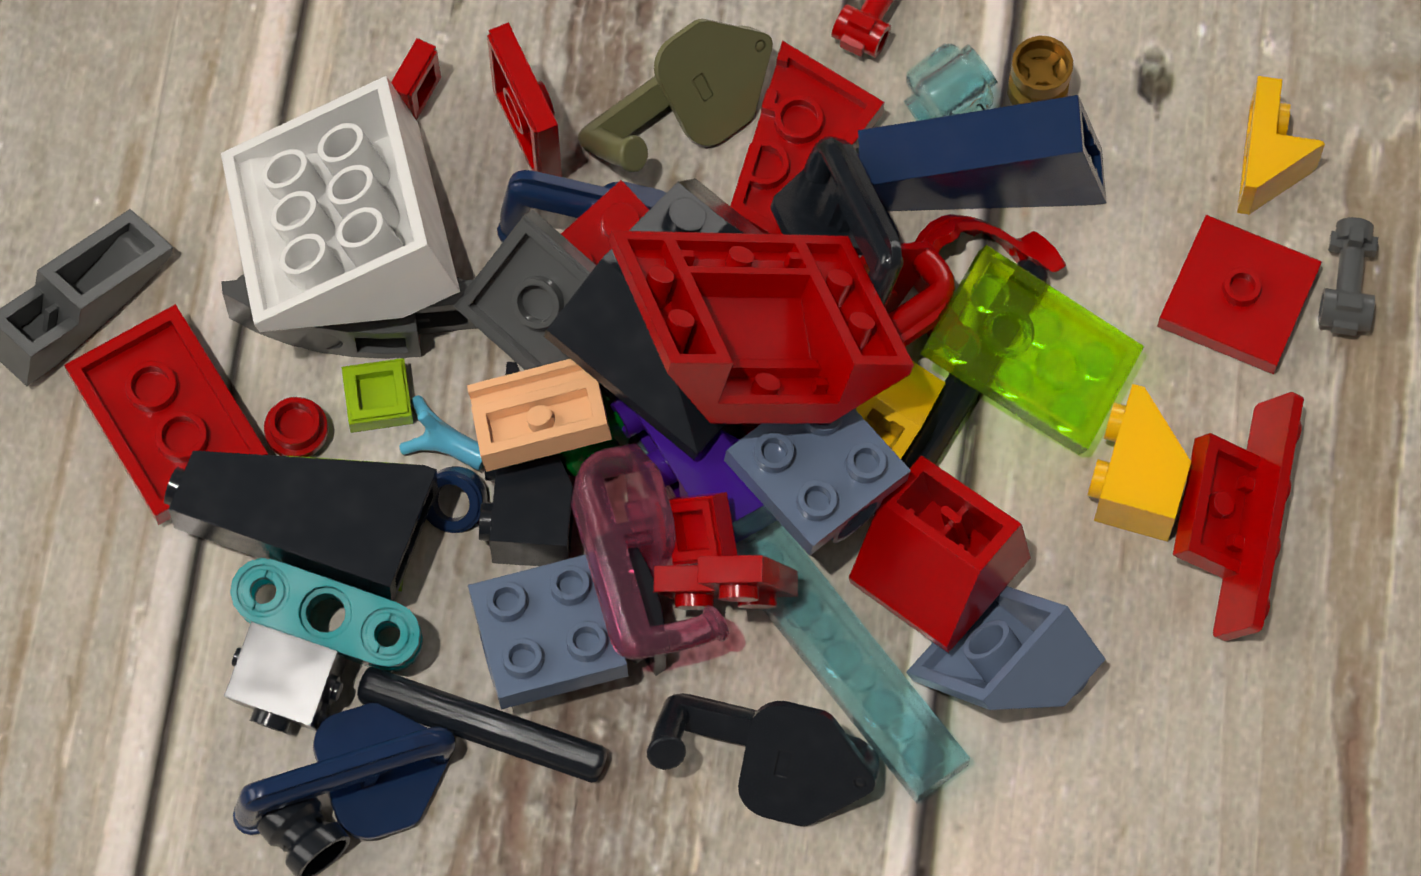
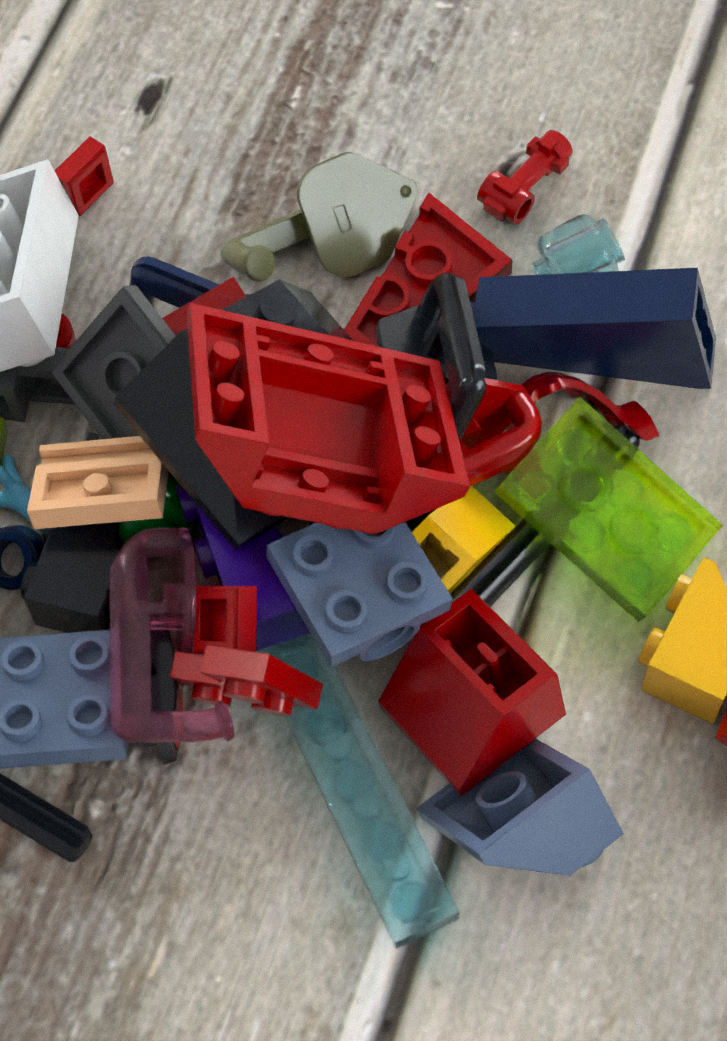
camera: 15 degrees right, 5 degrees down
red plate [487,22,562,177] -> none
black piece [647,693,880,826] -> none
pearl gold wheel [1007,35,1073,105] -> none

